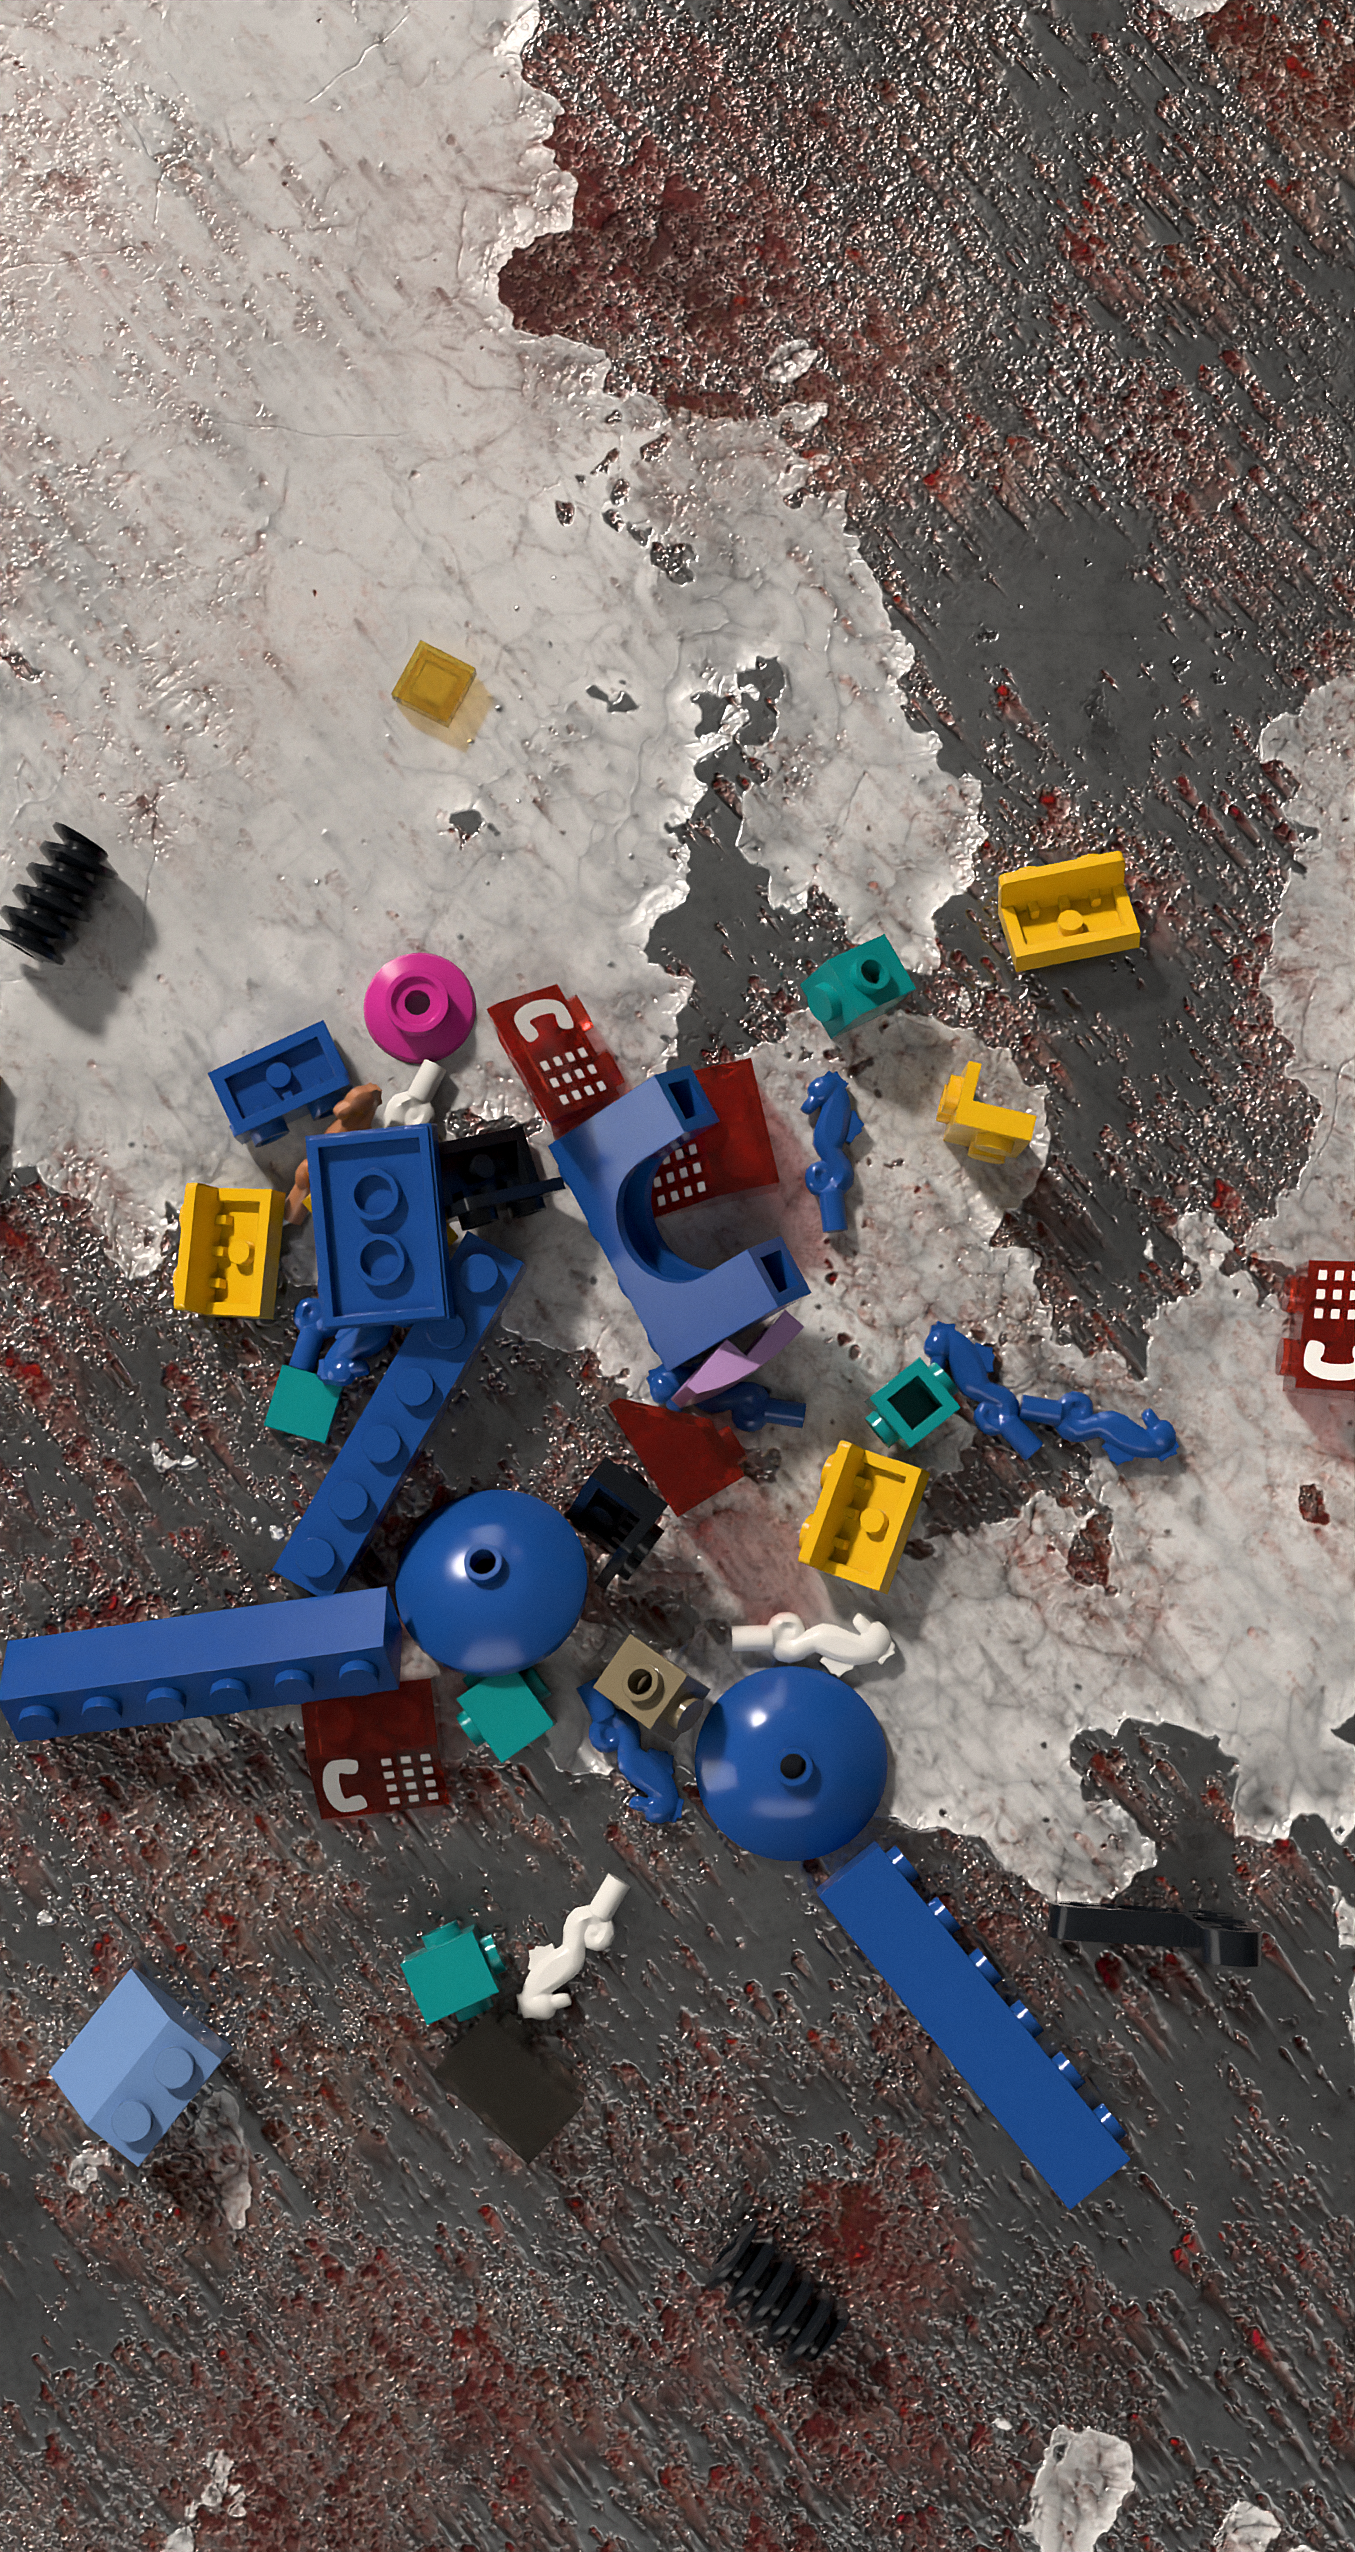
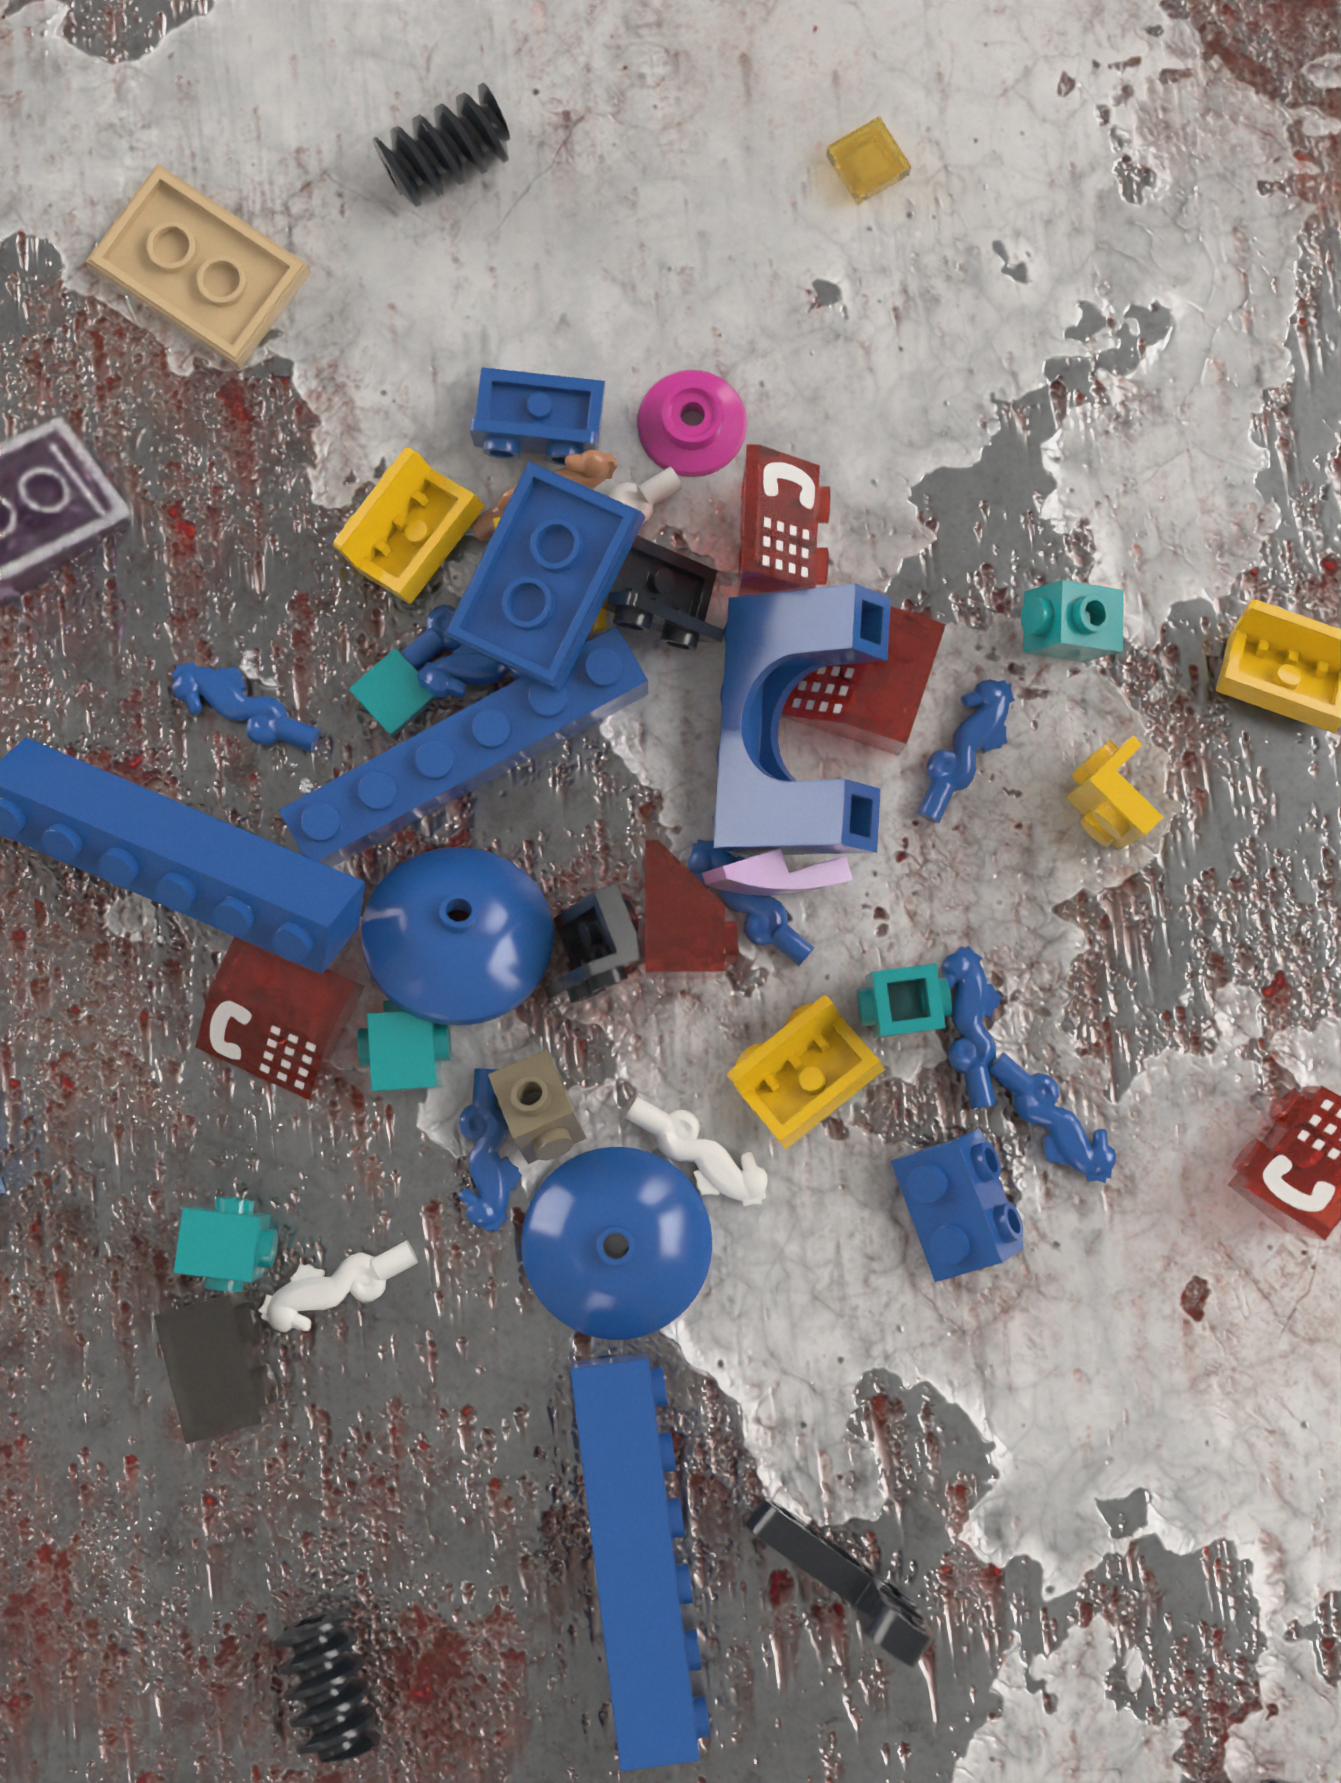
camera: 30 degrees right, 0 degrees up
none -> blue animal [172,661,321,753]
none -> blue bracket [891,1129,1023,1282]

